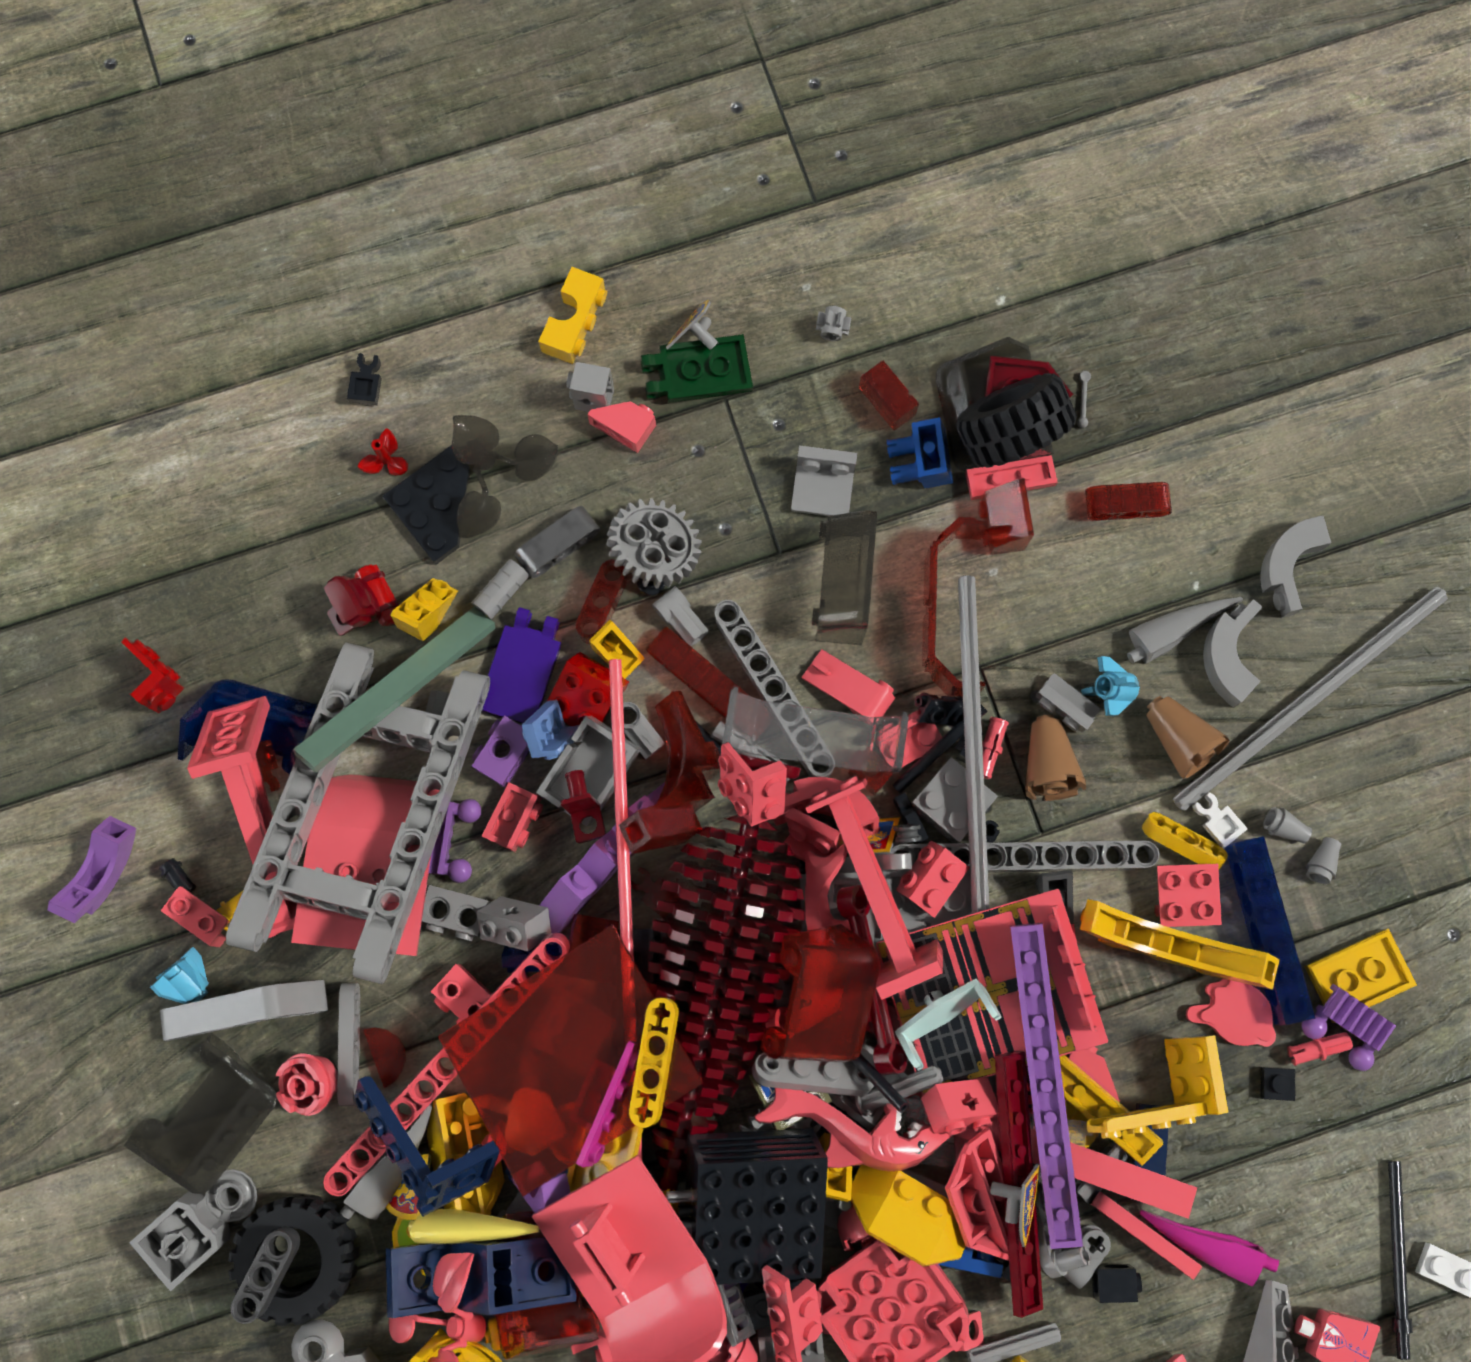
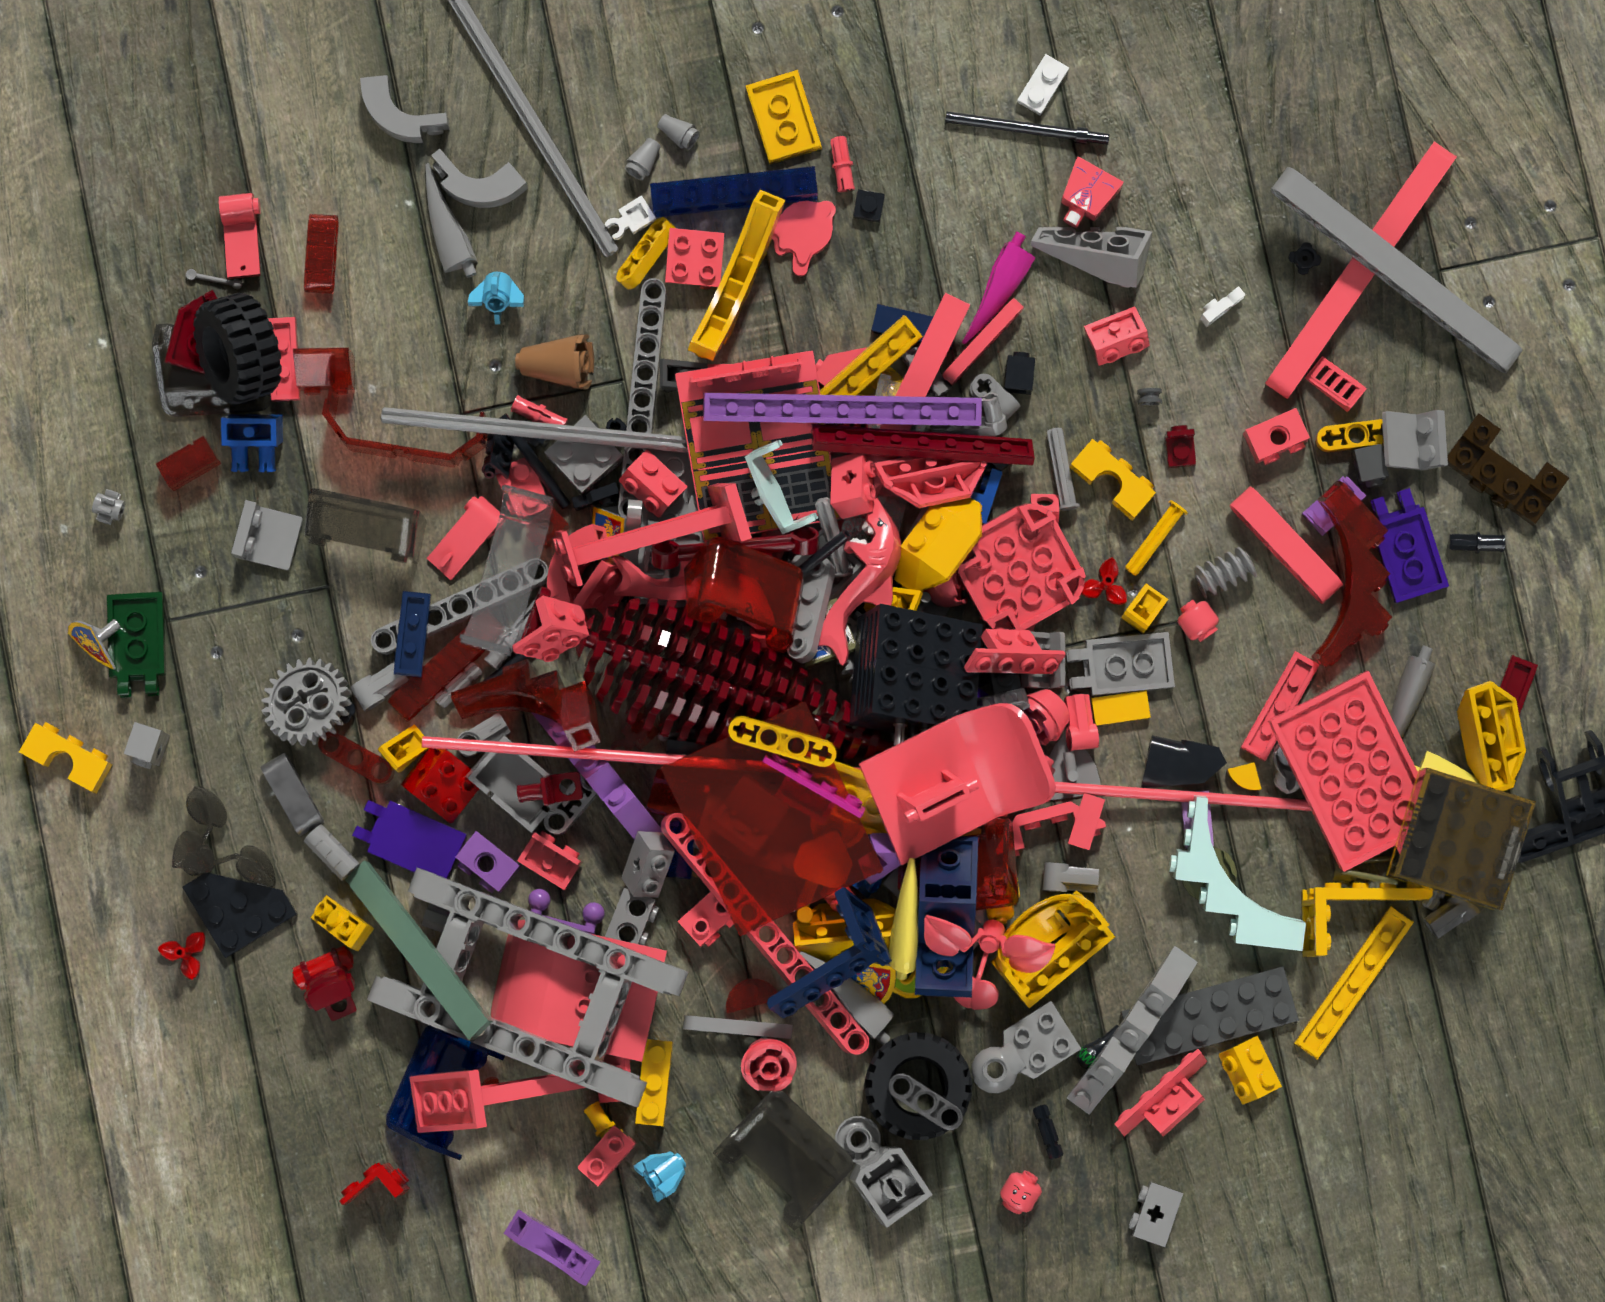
camera: 80 degrees left, 5 degrees up
black pin [159,858,197,892] -> none
light grey beam [160,980,329,1041] -> none
black plate [347,353,382,406] -> none
medium blue bracket [522,700,580,760] -> none
coral slope [587,401,656,453] -> none
dark grey bush [893,824,922,843] -> none
shield [990,1164,1040,1247] -> none
light grey bracket [1035,674,1100,732] -> none
yellow bracket [1086,1035,1228,1139] -> none
medium nougat cone [1146,696,1230,779] -> none
medium lavender gear [1301,984,1396,1071] -> none
none -> coral door [219,193,261,279]
none -> dark blue tile [393,591,431,678]
none -> light grey axle [434,663,482,708]
none -> light grey beam [544,773,598,836]
none -> yellow arch [635,1039,674,1126]

